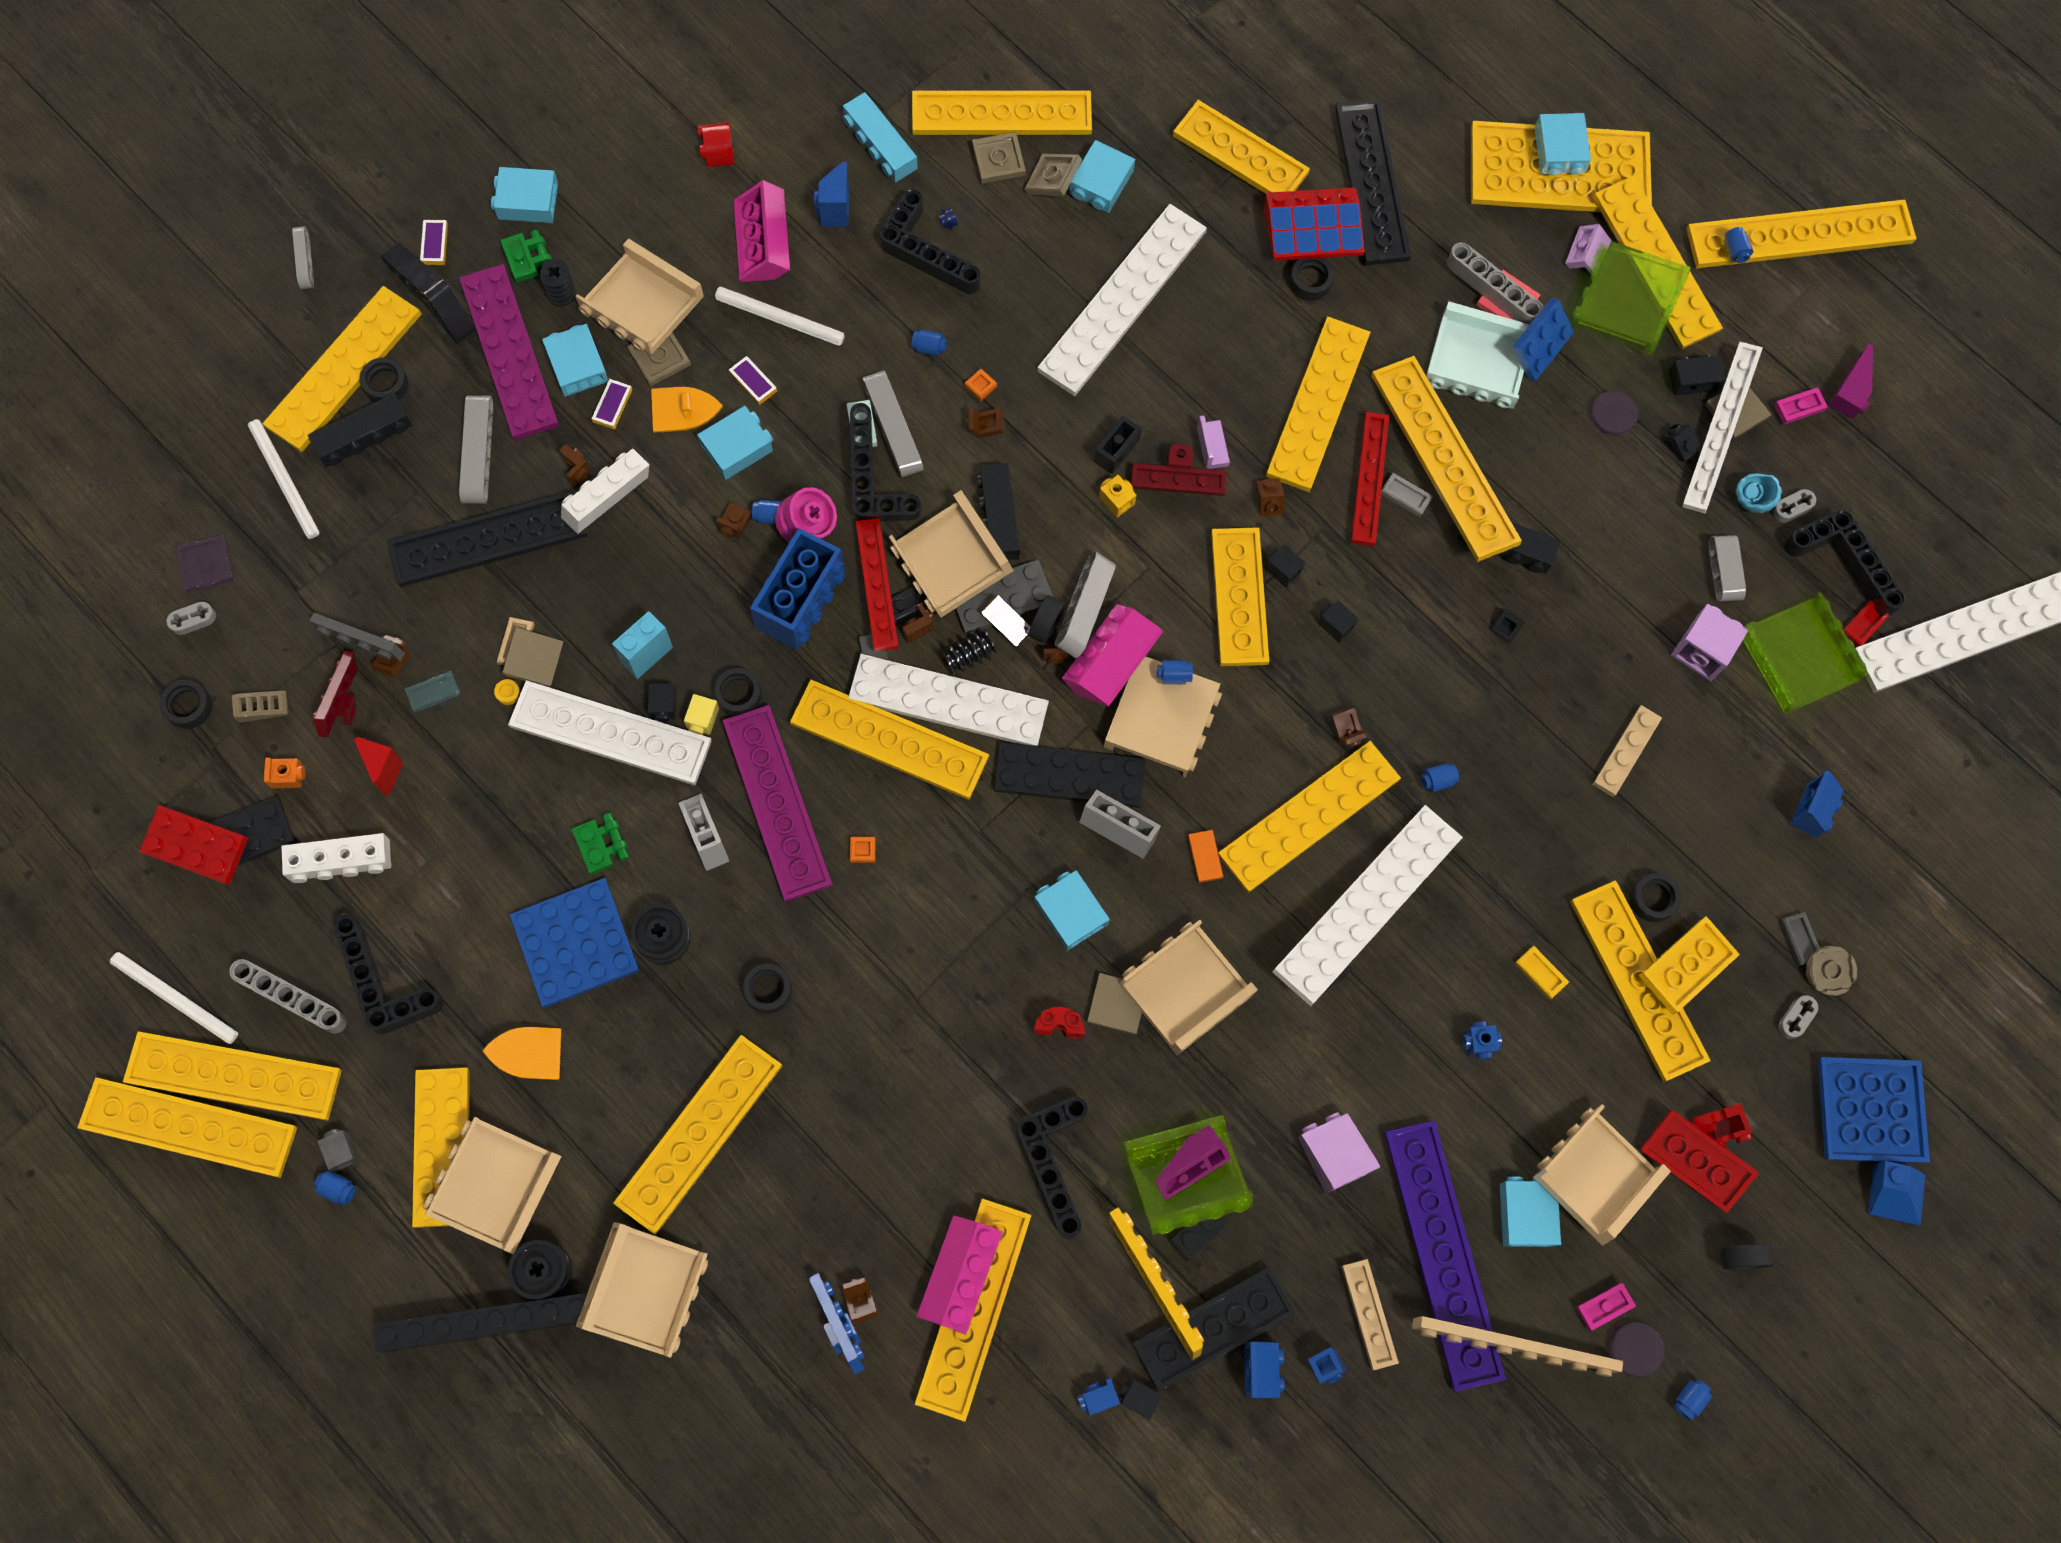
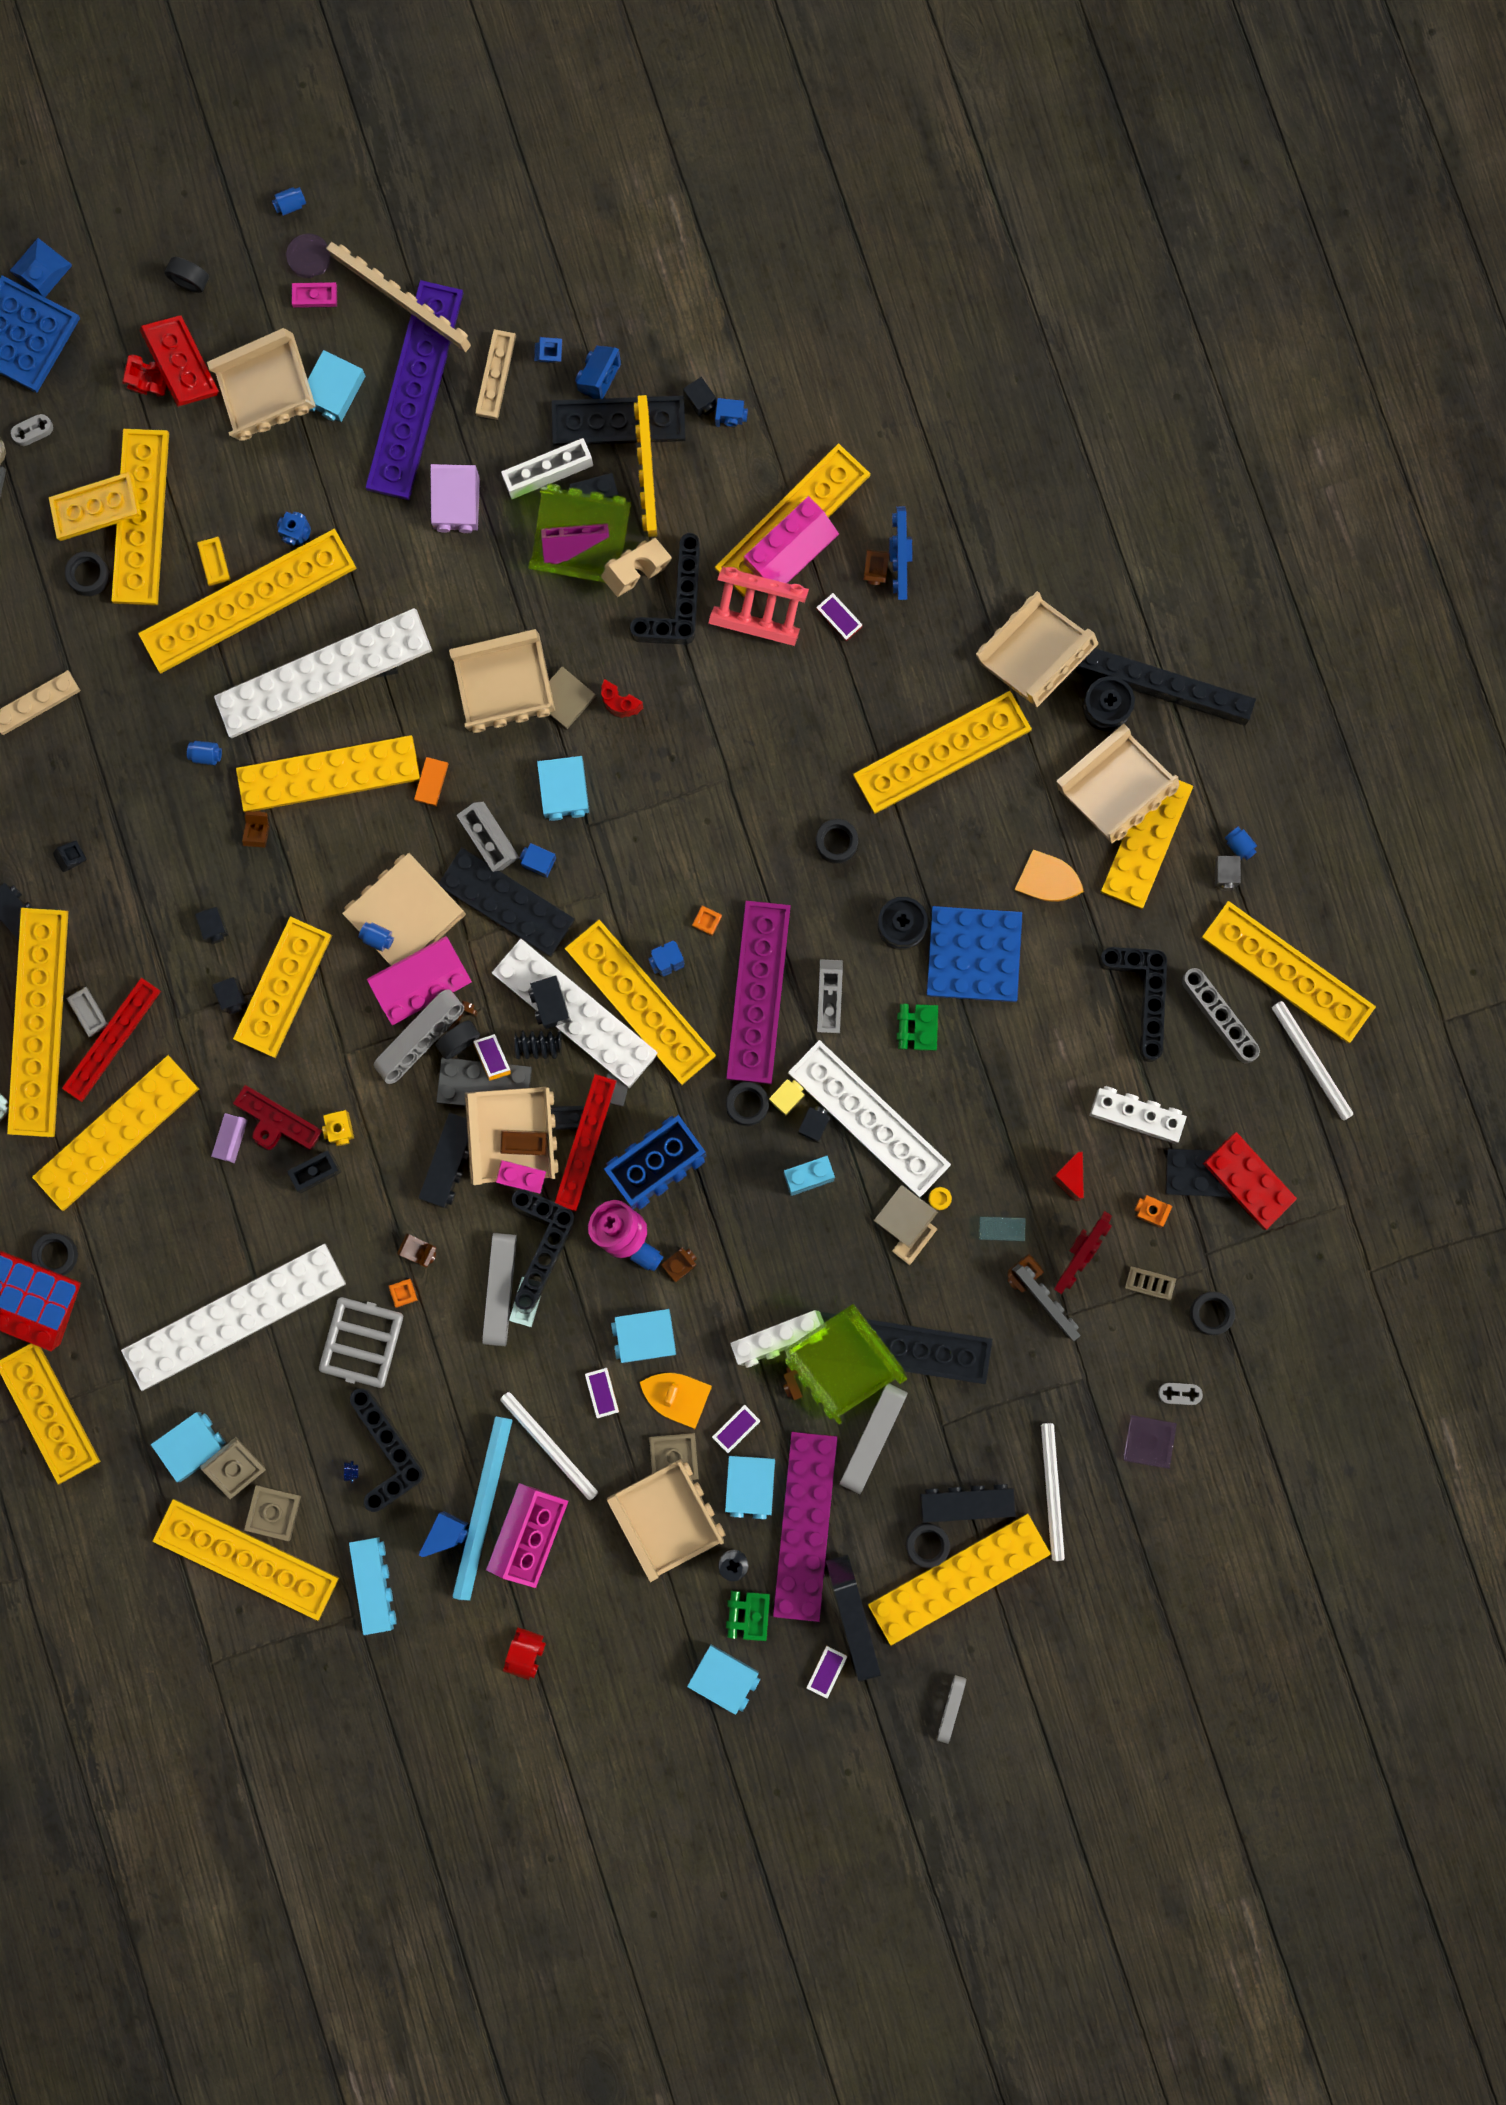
camera: 145 degrees left, 10 degrees up
yellow plate [77,1077,298,1178] -> none
reddish brown bracket [903,603,935,644] -> none
blue brick [912,329,947,357] -> none
reddish brown bracket [1256,479,1285,516] -> none
none -> yellow plate [138,528,357,674]
none -> light grey bar [319,1297,403,1388]
none -> medium azure tile [453,1416,512,1600]
none -> dark pink plate [495,1160,546,1193]
none -> reddish brown tile [500,1130,547,1156]
none -> white brick [501,438,593,499]
none -> blue brick [520,843,556,878]
none -> black brick [528,975,571,1029]
none -> tan arch [601,538,672,597]
none -> blue brick [648,941,685,977]
none -> coral fence [708,567,809,646]
none -> clear neon green panel [785,1304,907,1424]
none -> tile [816,593,863,641]

